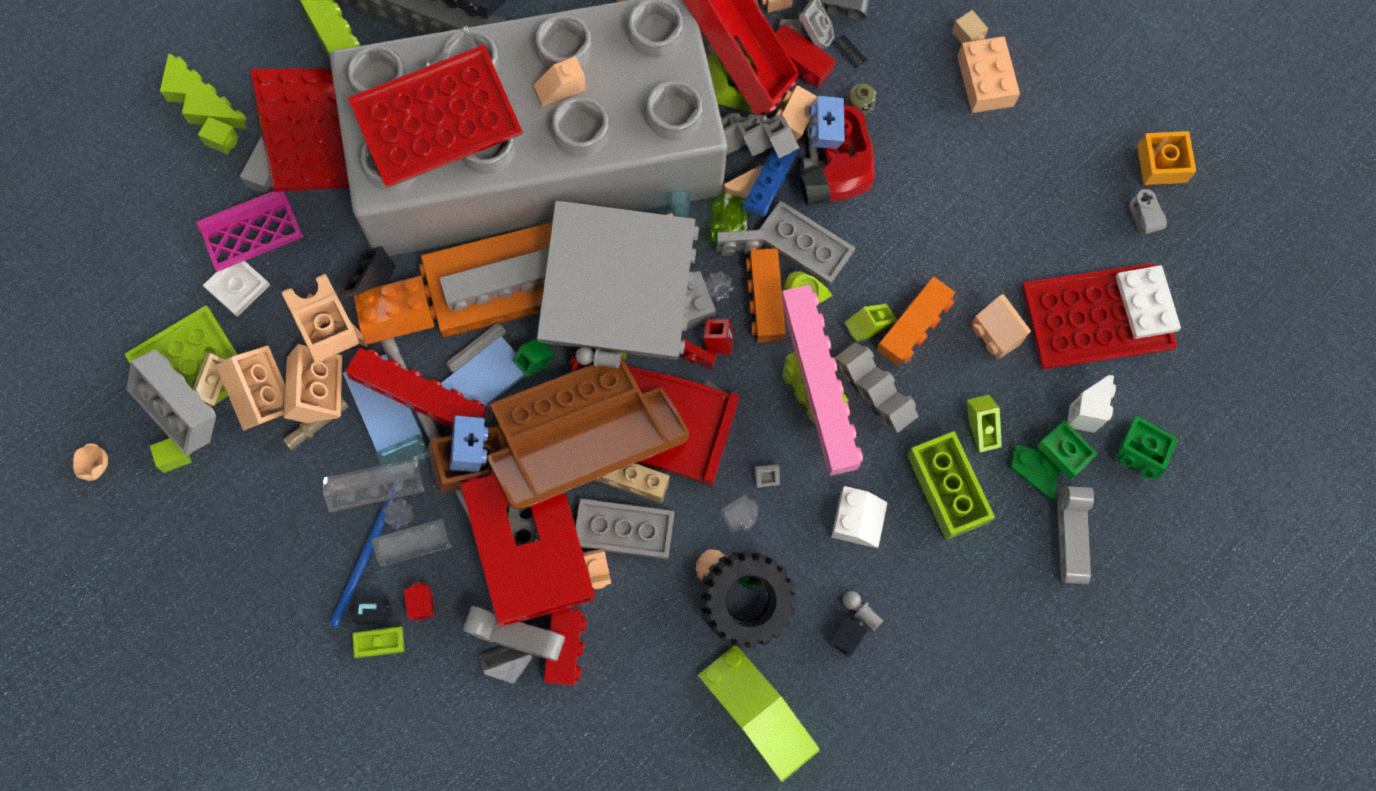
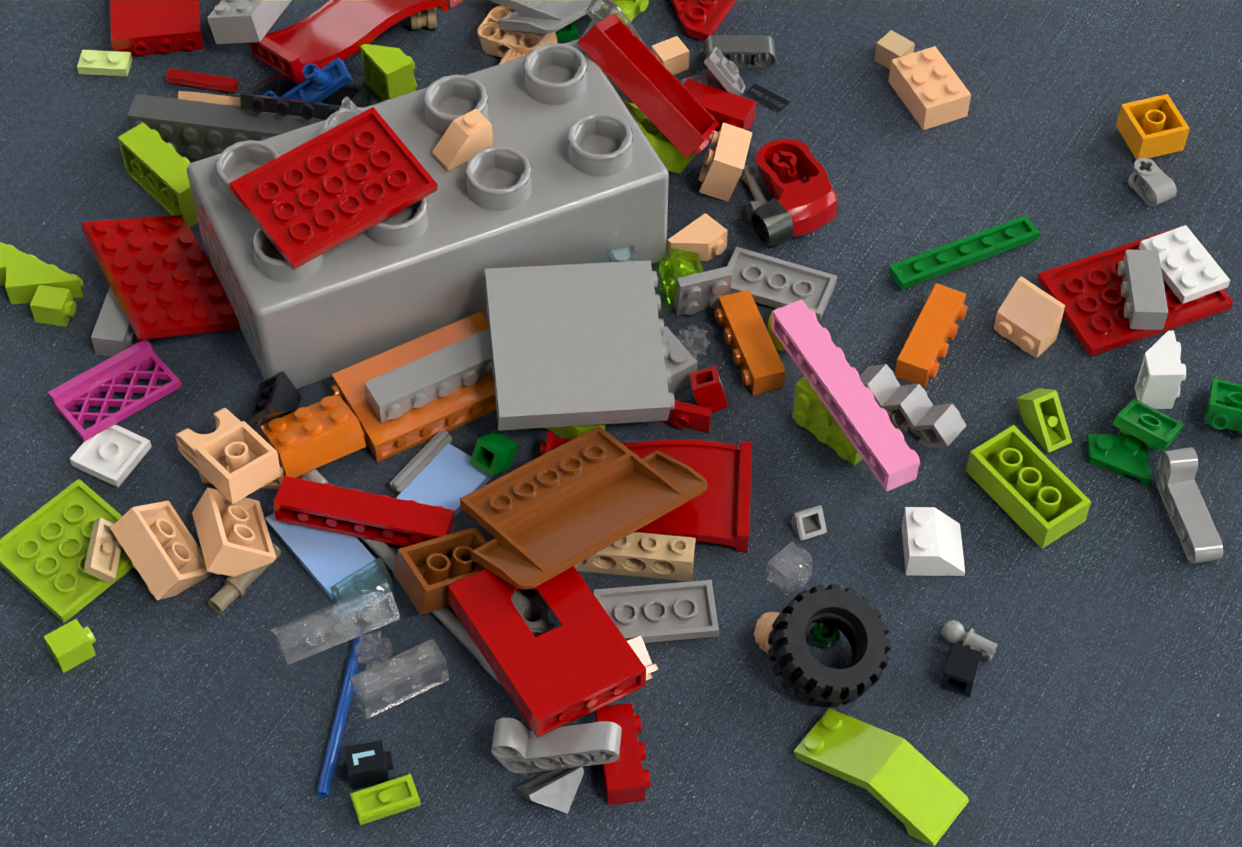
camera: 10 degrees left, 20 degrees down
light grey brick [126,349,216,455] -> none
red brick [404,582,436,621] -> none
medium blue brick [450,416,488,472] -> none
light grey pin [576,347,621,368] -> none
light grey brick [721,113,799,158] -> none
blue plate [743,145,799,217] -> none
medium blue brick [808,96,845,149] -> none
lime slope [845,304,897,342] -> none
olive head [847,83,877,116] -> none
none -> green plate [888,215,1040,291]
none -> light grey brick [1118,250,1168,330]

